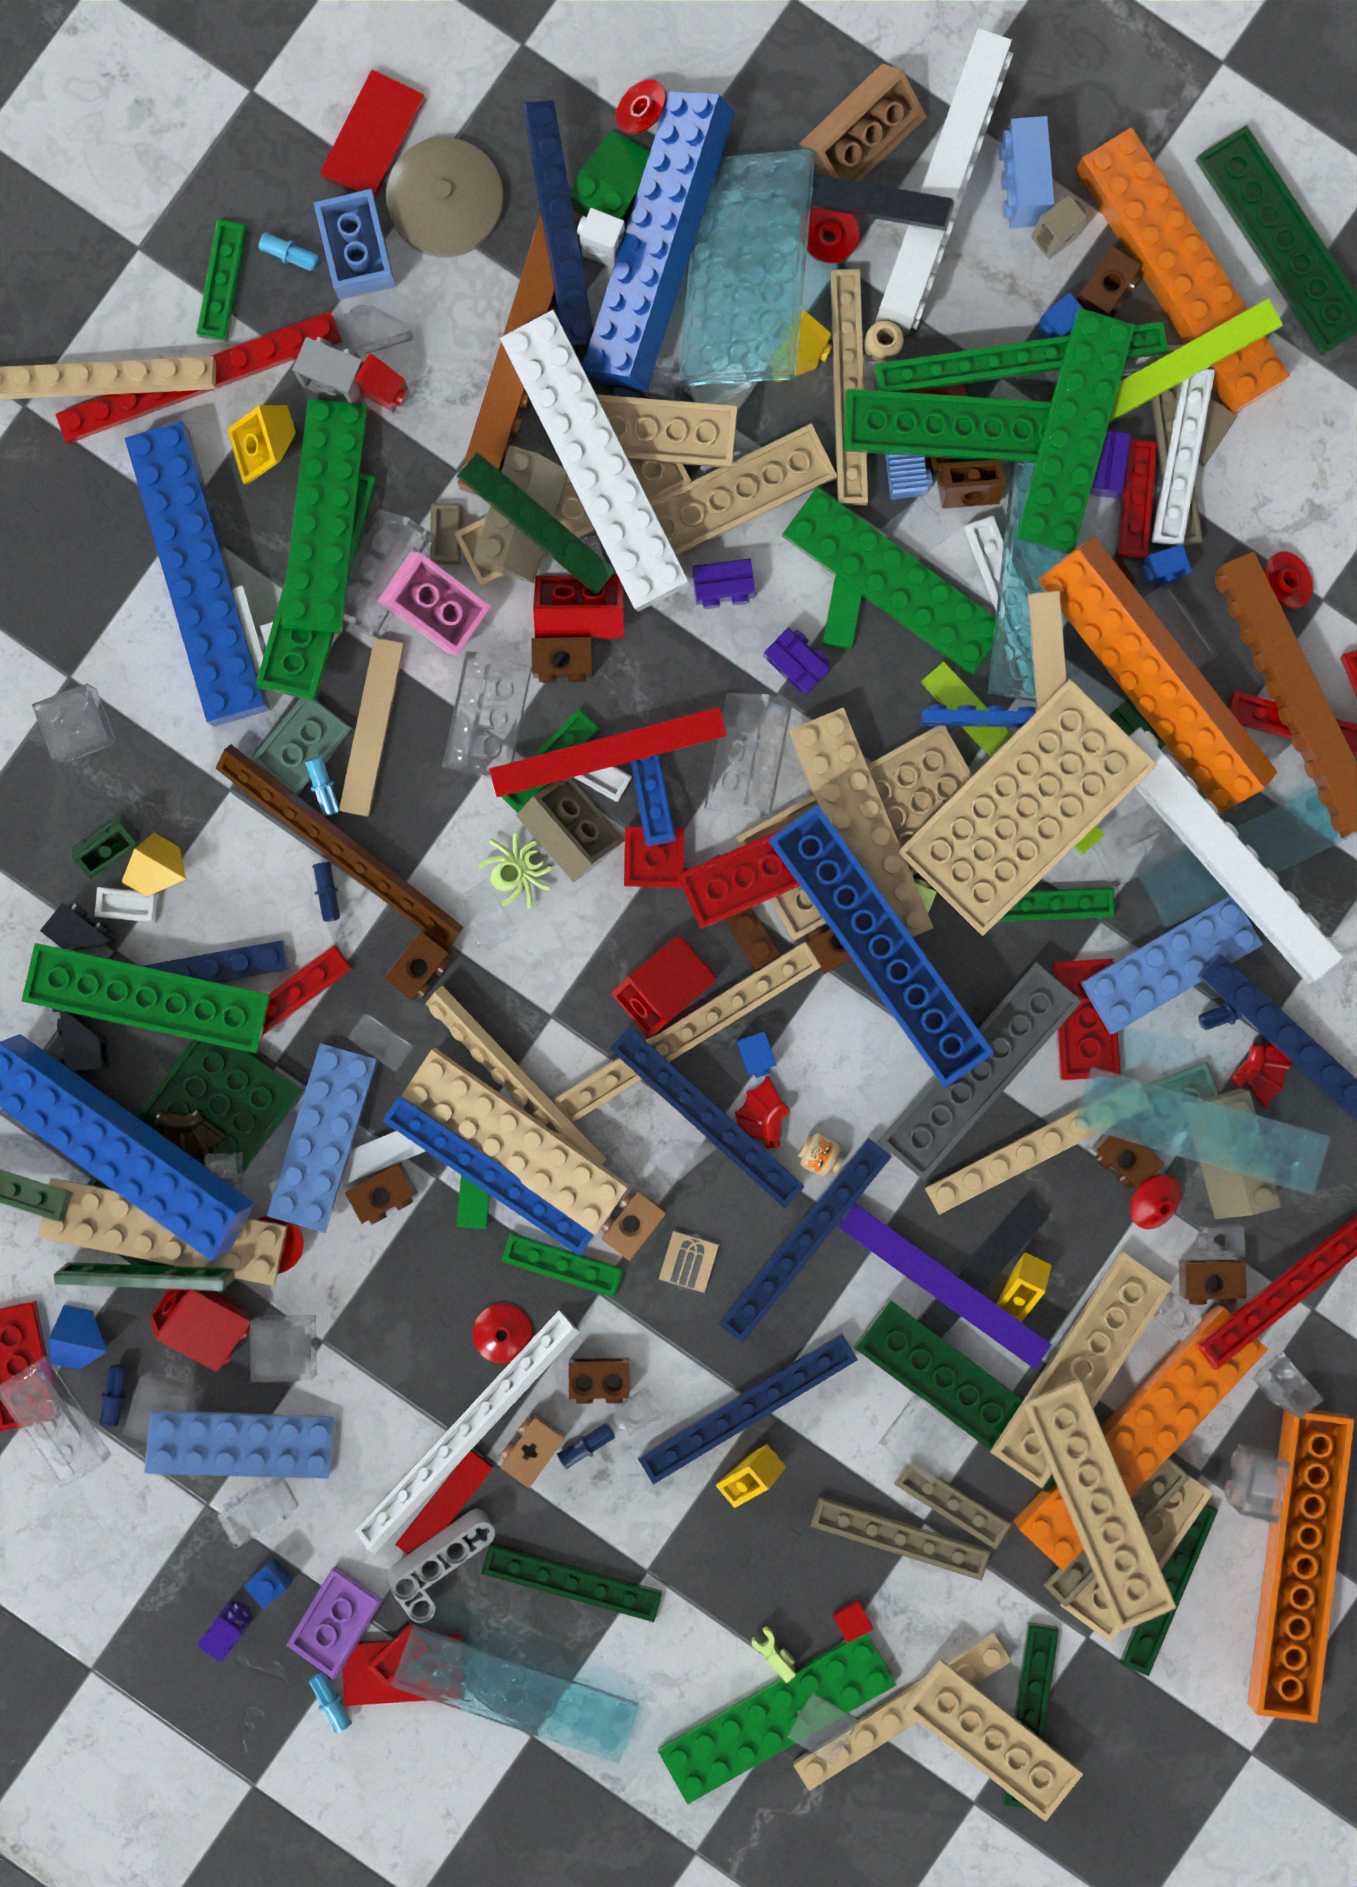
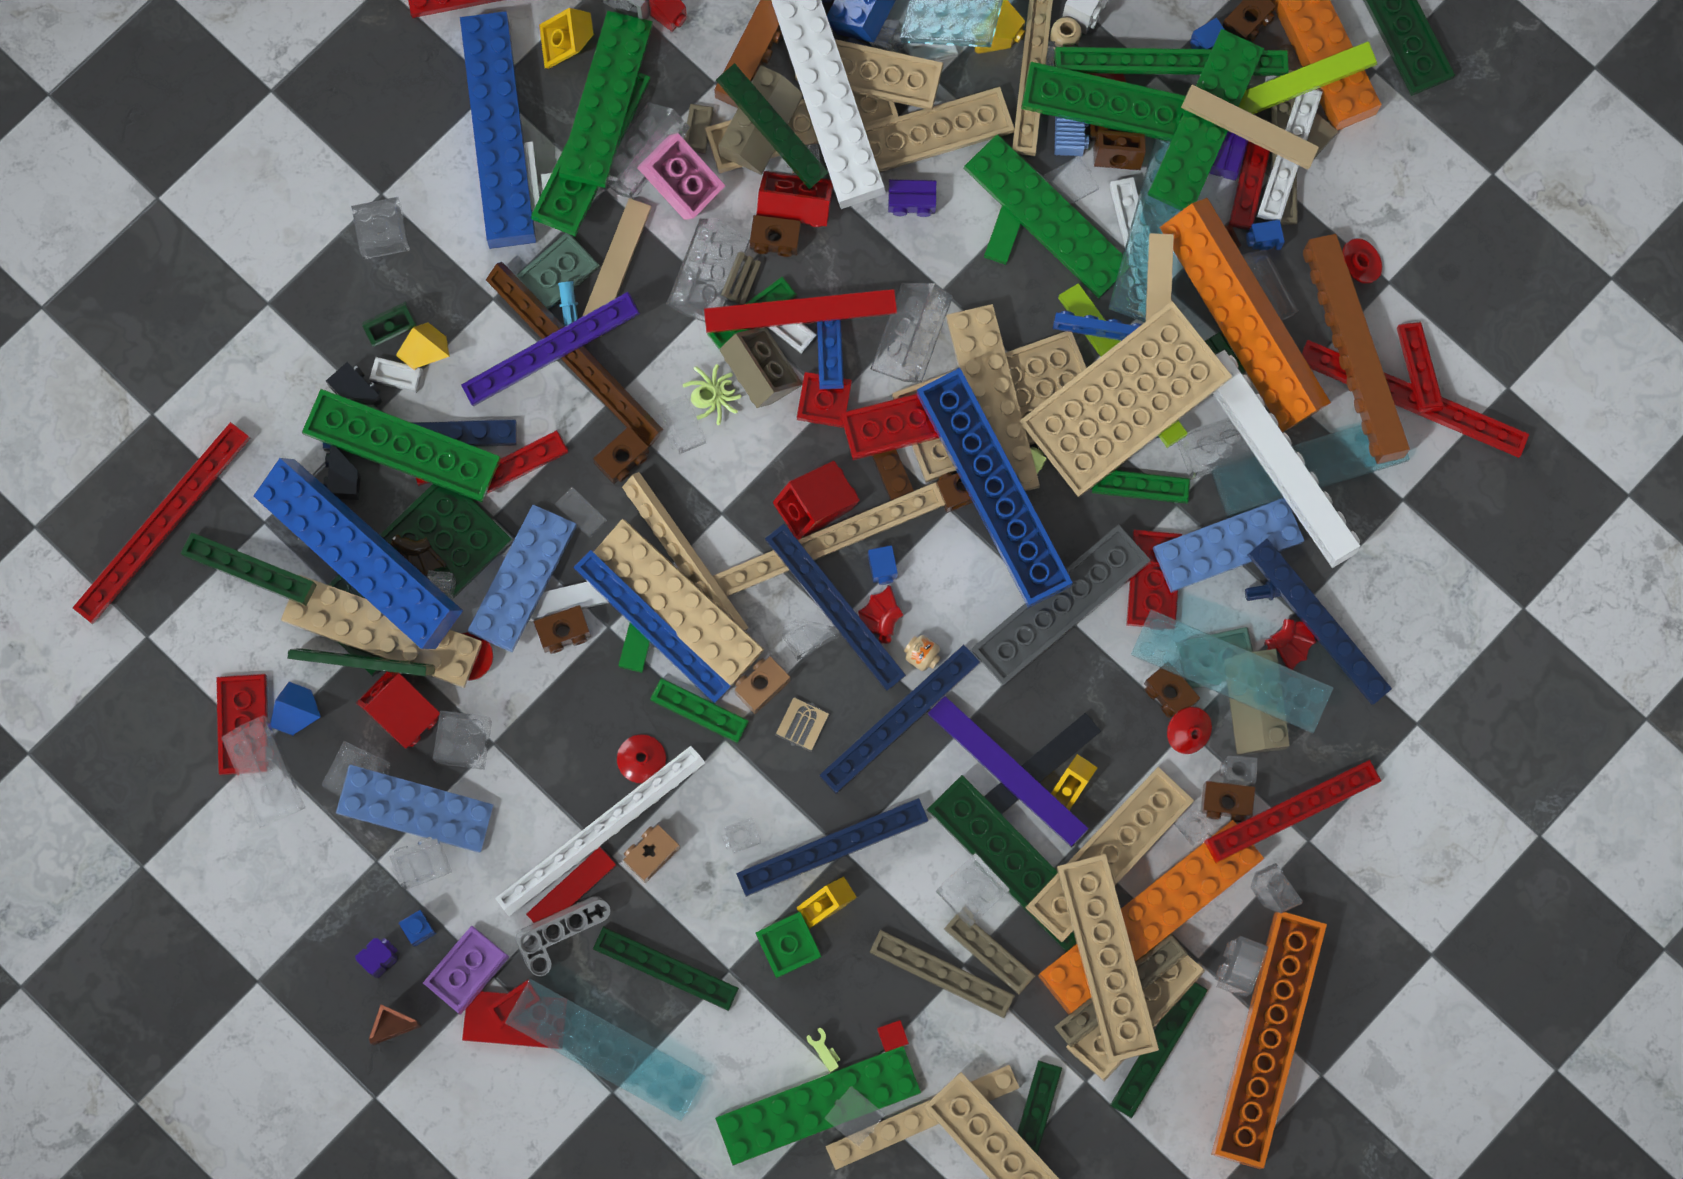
camera: 10 degrees right, 10 degrees down
dark blue axle [99,1365,127,1427] -> none
medium azure axle [309,1672,352,1733] -> none
dark blue axle [312,862,340,922] -> none
dark blue axle [557,1424,615,1470] -> none
reddish brown brick [569,1358,630,1404] -> none
dark purple brick [763,627,831,697] -> none
tan plate [924,1079,1152,1215] -> none
none -> copper slope [369,1005,421,1045]
none -> dark purple tile [461,292,640,406]
none -> dark tan tile [721,251,761,305]
none -> green plate [755,912,821,979]
none -> tan tile [1181,85,1319,170]

